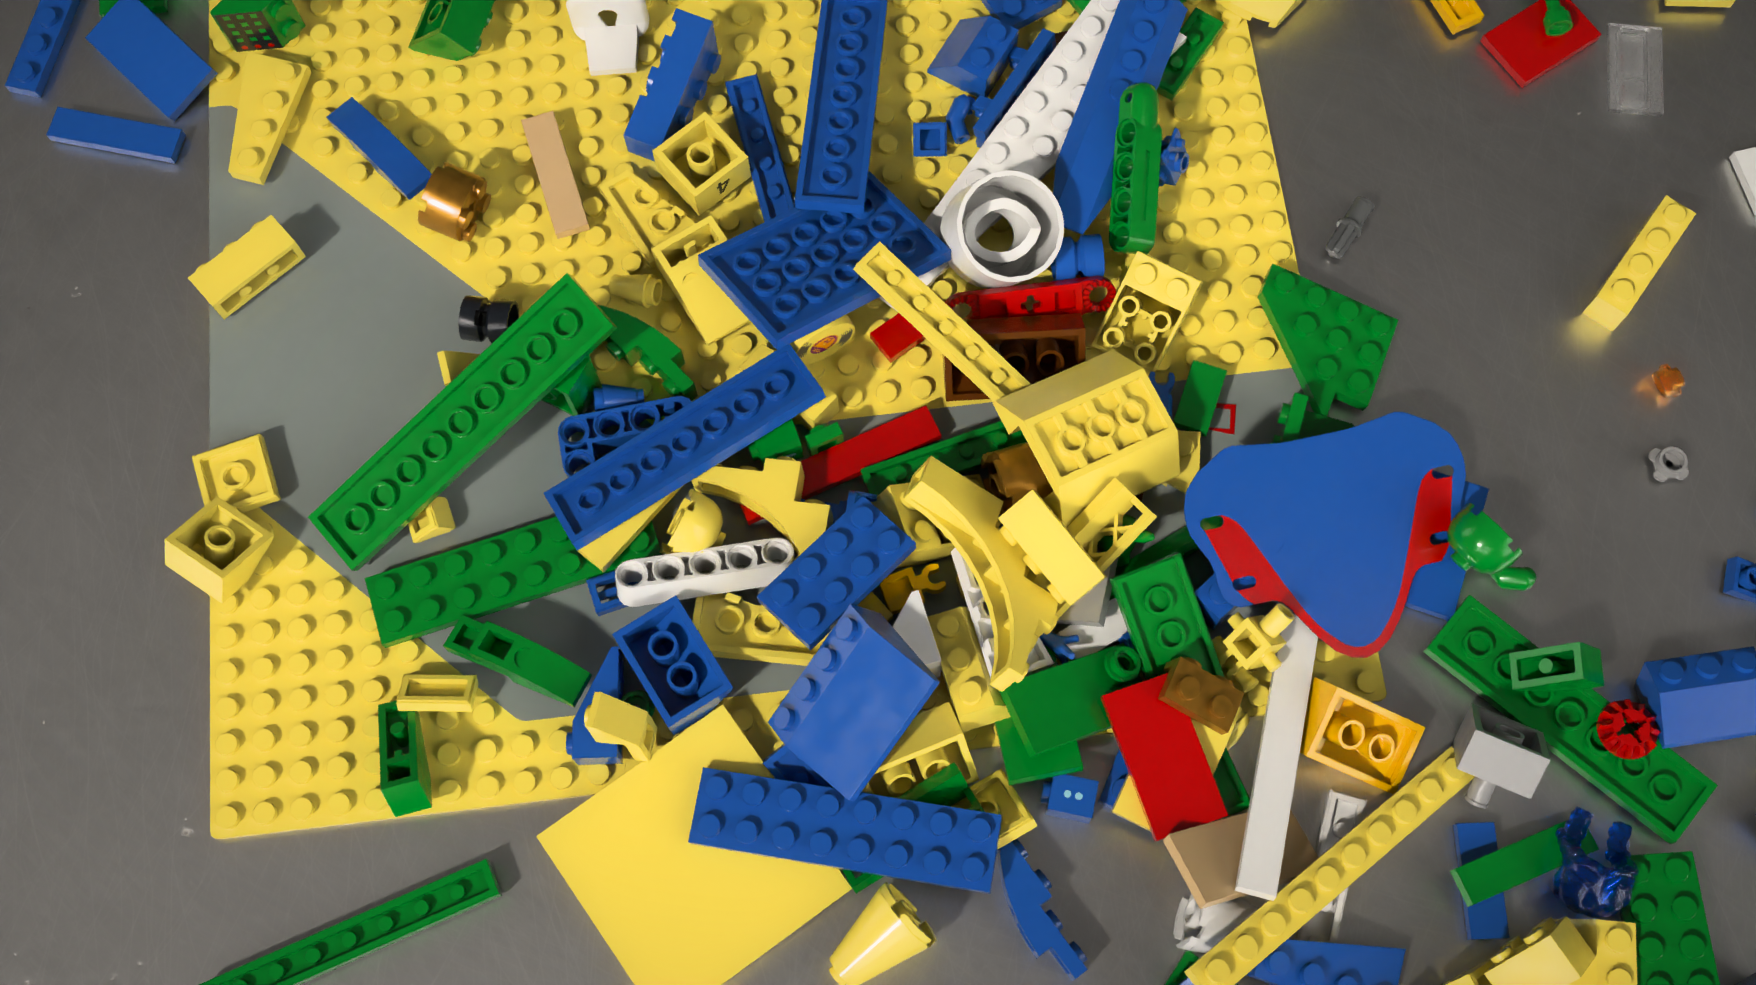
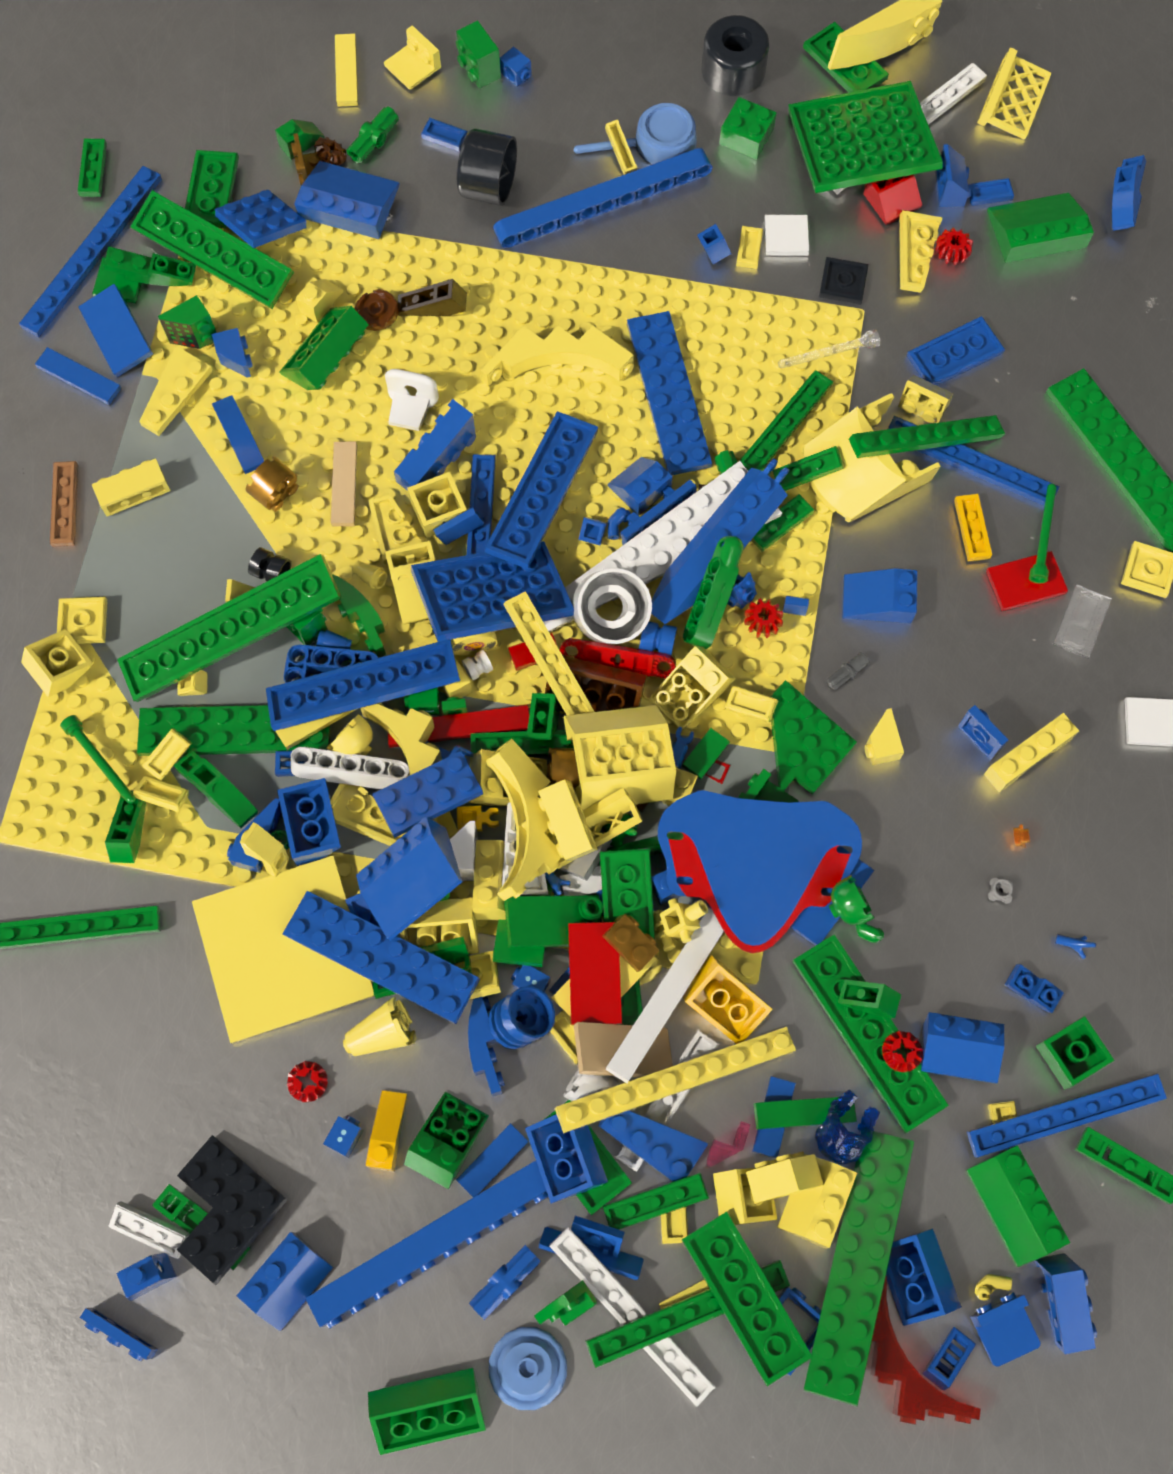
camera: 15 degrees right, 0 degrees up
light grey brick [1453,703,1551,809] -> none
none -> medium nougat tile [50,461,78,547]
none -> green piece [60,715,136,804]
none -> light yellow tile [142,728,192,781]
none -> blue slope [212,328,253,378]
none -> blue tile [434,508,485,545]
none -> white wheel [462,650,493,681]
none -> blue wheel [488,986,555,1049]
none -> green slope [527,693,560,740]
none -> light yellow tile [550,1010,578,1065]
none -> clear pink slope [705,1121,751,1168]
none -> light yellow tile [725,686,778,723]
none -> red gear [744,598,784,638]
none -> blue tile [783,596,809,616]
none -> blue slope [842,568,917,623]
none -> light yellow slope [865,708,904,765]
none -> blue plate [958,705,1008,760]

